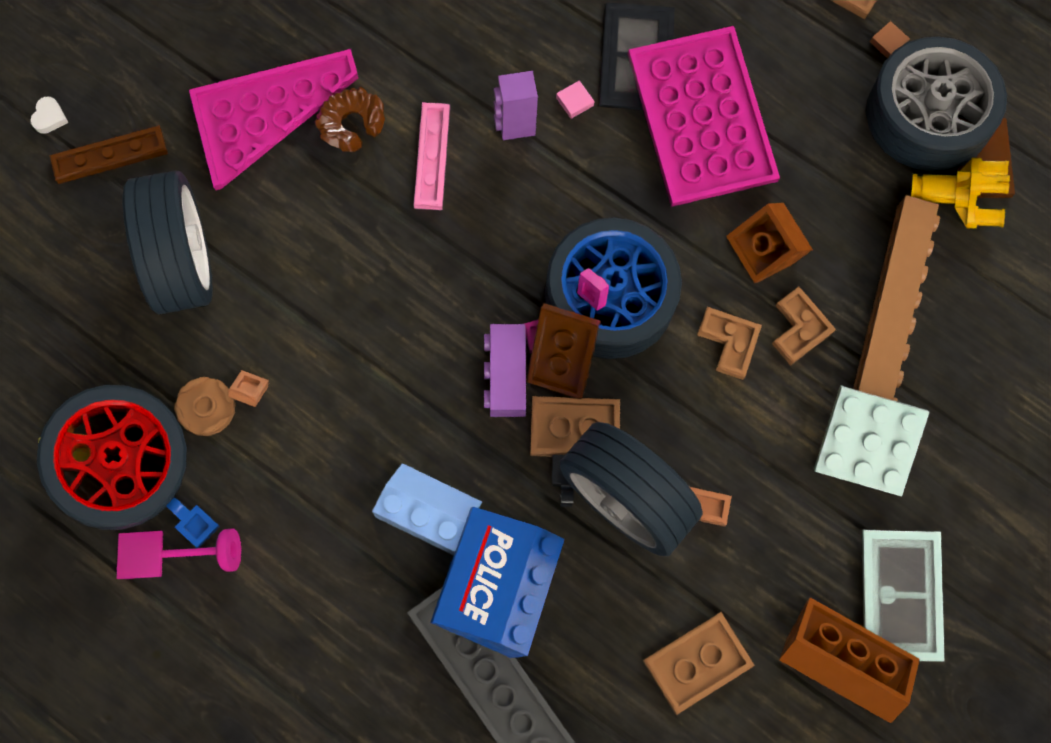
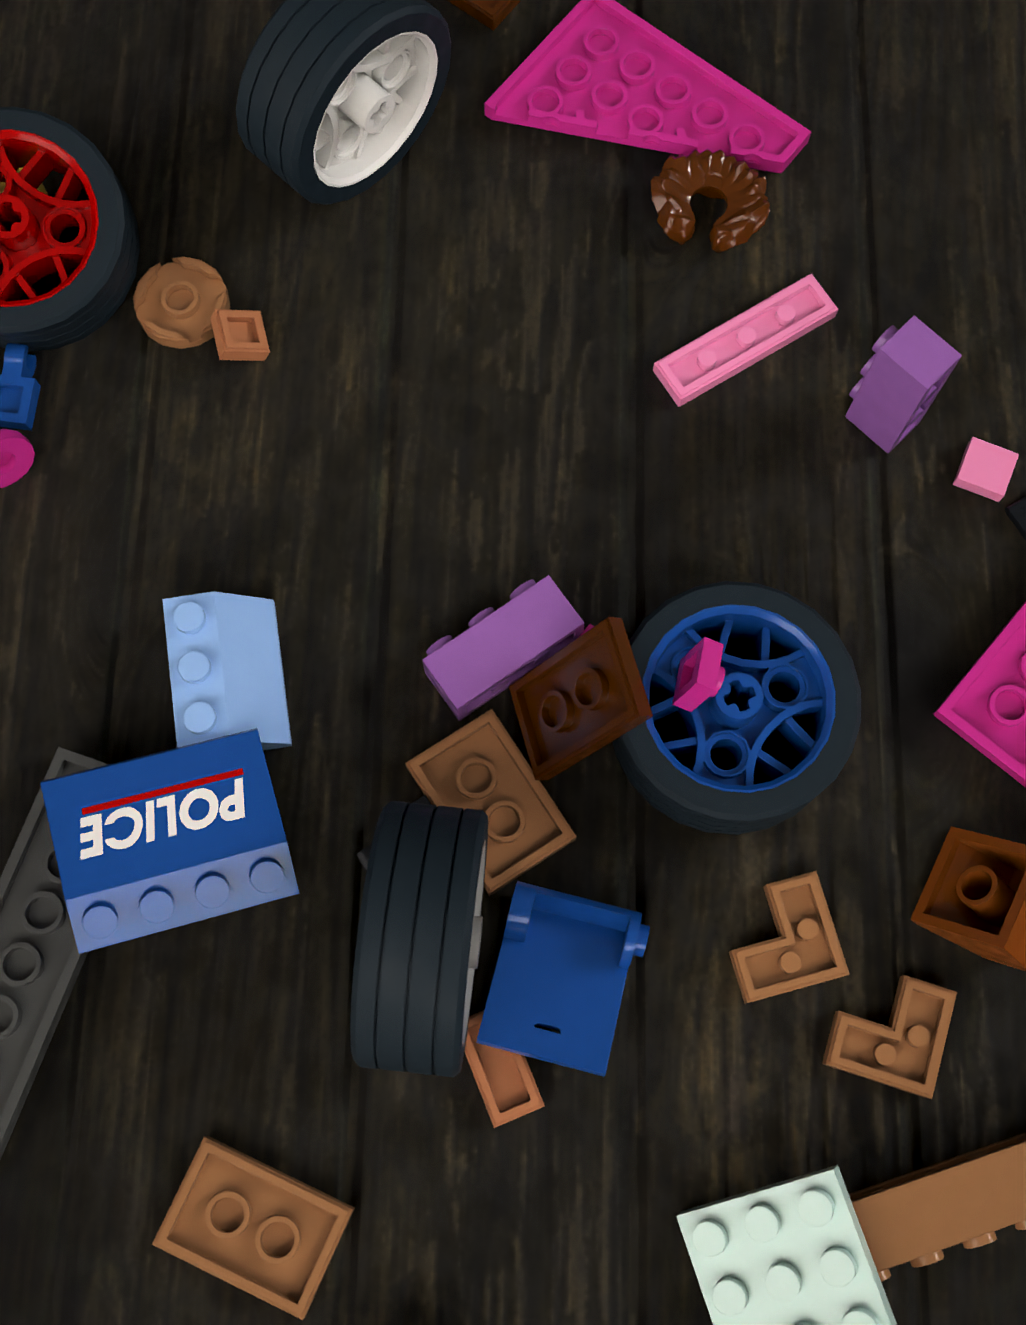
camera: 60 degrees right, 0 degrees up
none -> blue door [476,881,650,1077]

